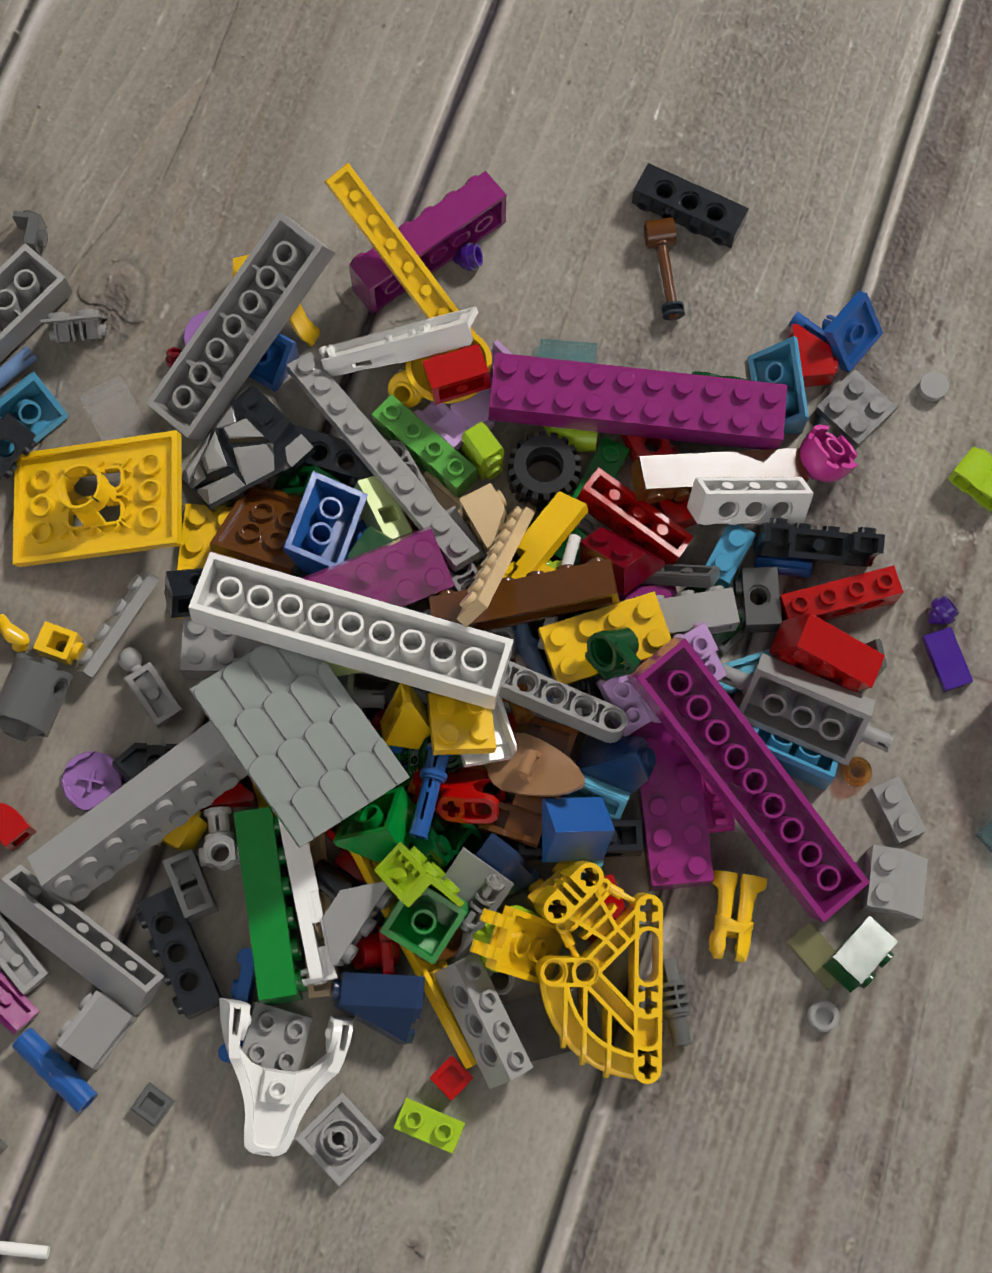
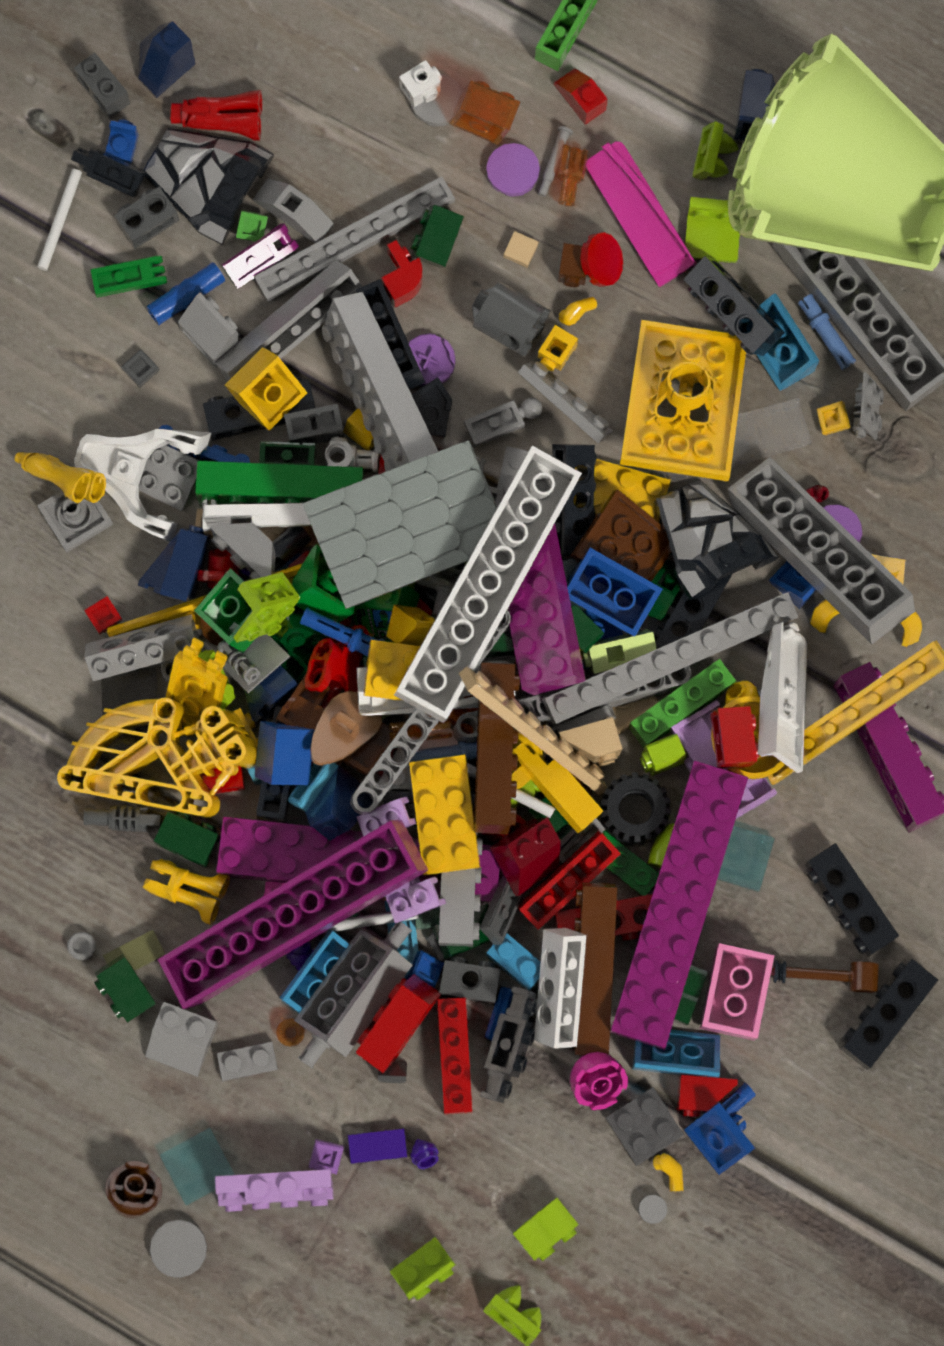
camera: 100 degrees right, 5 degrees up
lime brick [394,1097,466,1154] -> none
dark purple plate [453,242,483,271] -> none
dark green piece [585,627,641,679] -> none
none -> yellow piece [14,452,106,503]
none -> green hinge [90,256,167,298]
none -> dark green brick [153,811,220,868]
none -> yellow slope [225,347,307,431]
none -> dark green brick [259,441,316,465]
none -> medium lavender tile [309,1139,344,1174]
none -> black brick [356,279,426,390]
none -> blue tile [407,950,444,988]
none -> yellow arm [653,1153,684,1192]
none -> bright pink brick [699,943,774,1041]
none -> black brick [805,843,899,957]
none -> yellow tile [816,401,850,436]

